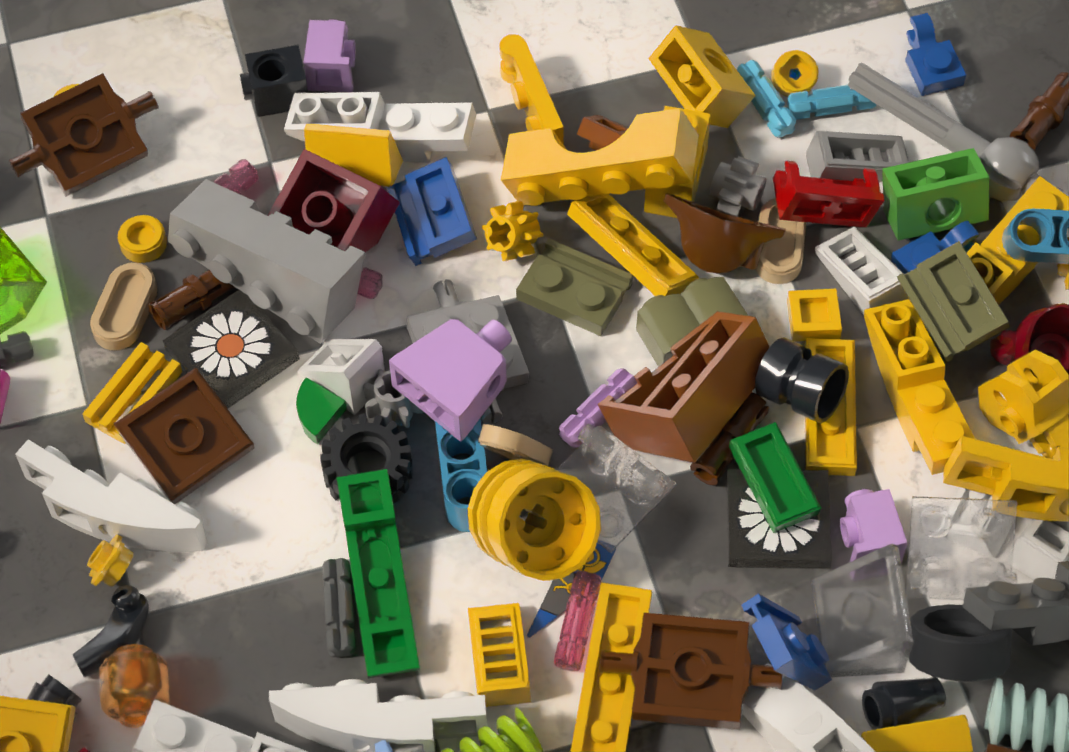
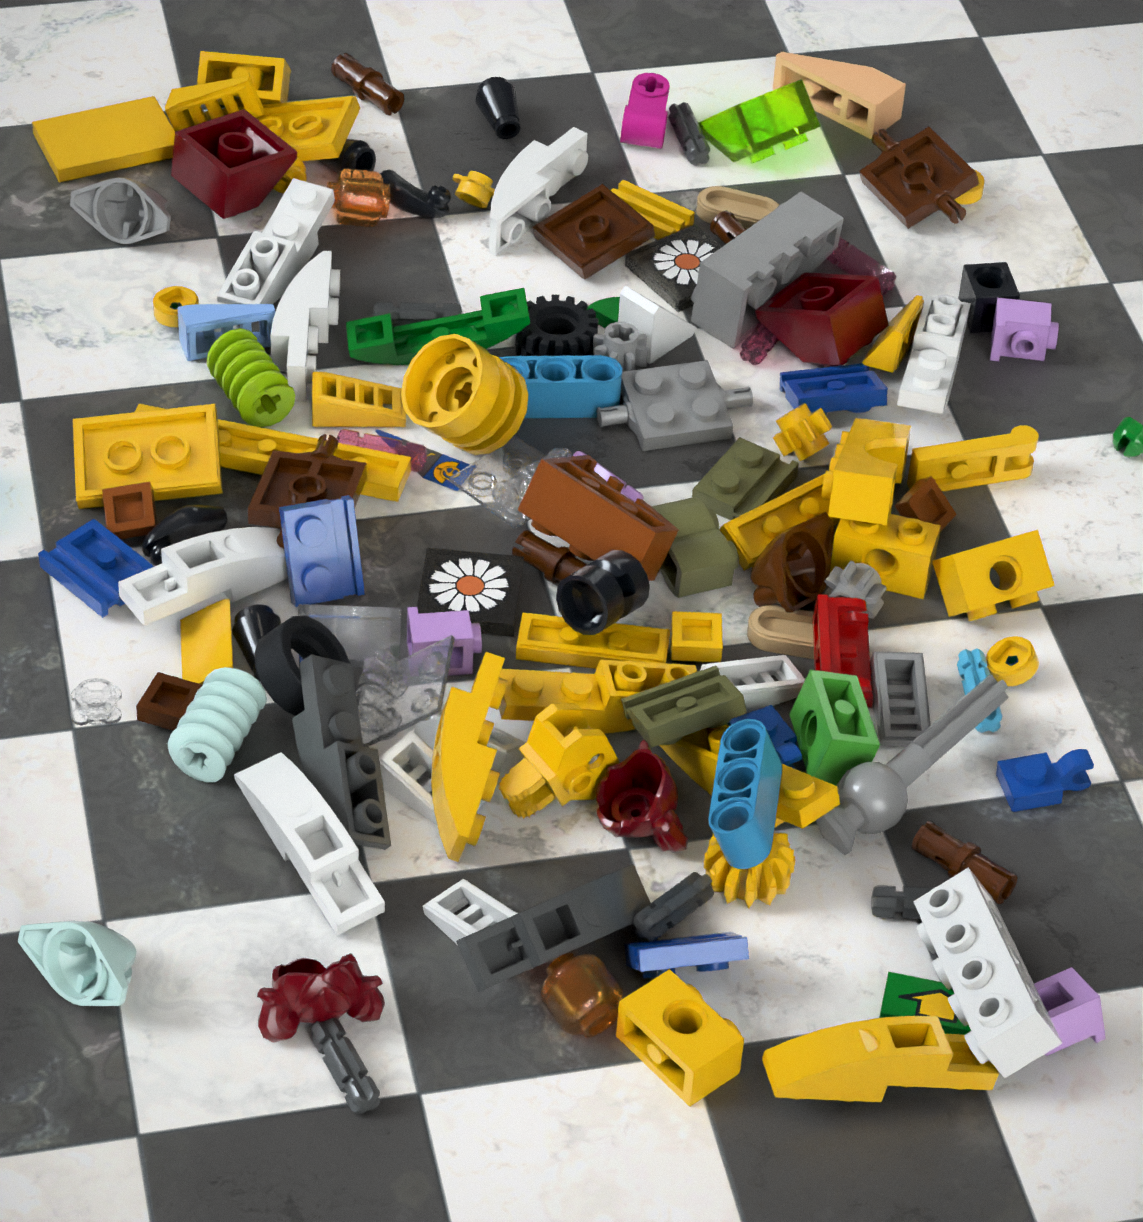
camera: 90 degrees right, 15 degrees down
lavender torso [389,319,512,442] -> none
tan tile [478,424,553,466] -> none
green tile [729,422,821,533] -> none
medium azure axle [737,60,796,138] -> none

